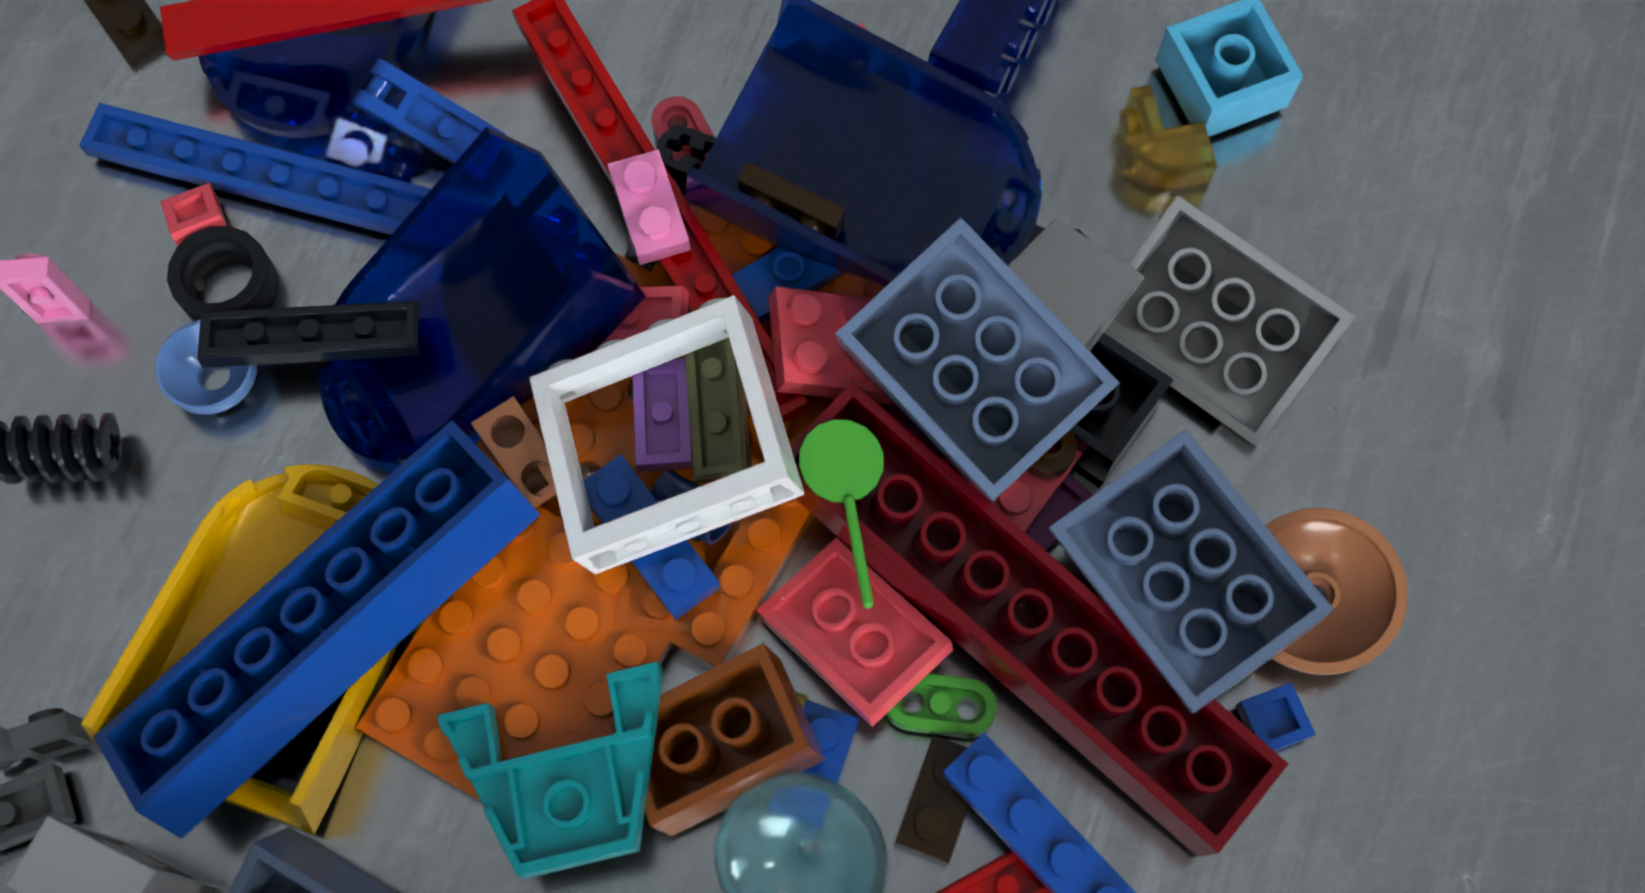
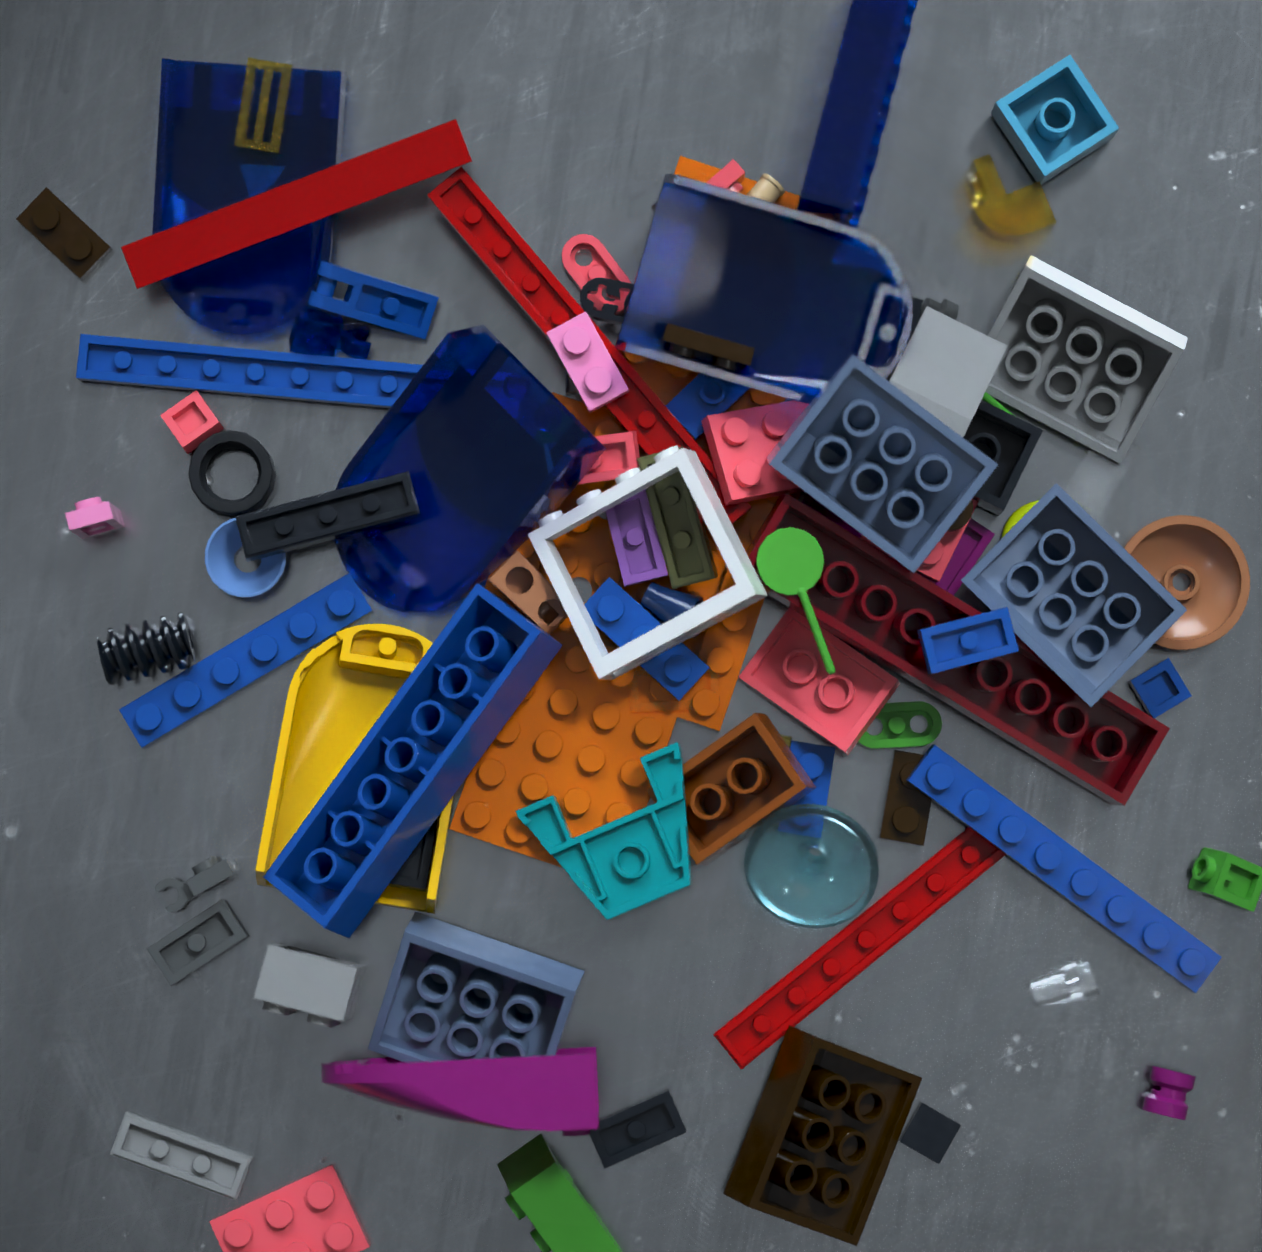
camera: 10 degrees left, 15 degrees up
none -> blue plate [119,573,373,749]
none -> blue plate [917,607,1019,674]

